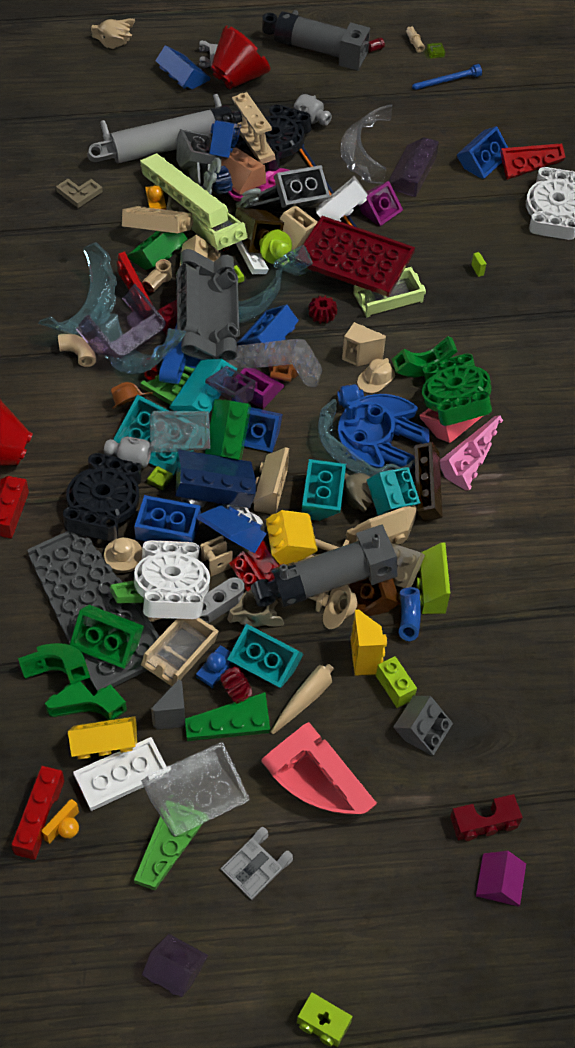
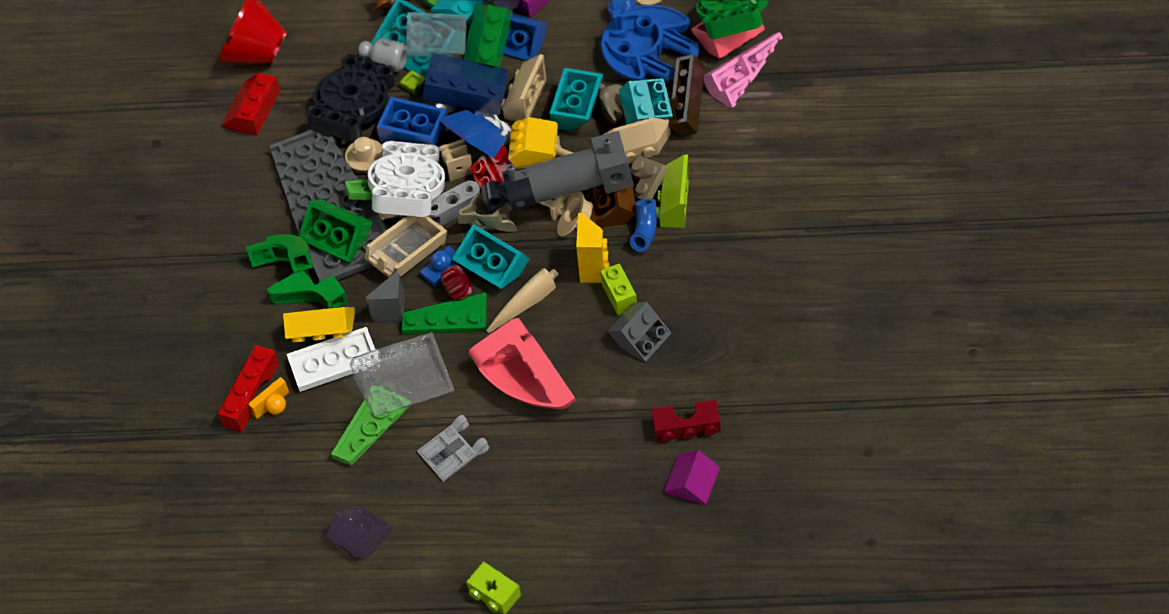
camera: 15 degrees right, 0 degrees up
clear light blue windscreen [318,399,415,477] -> none

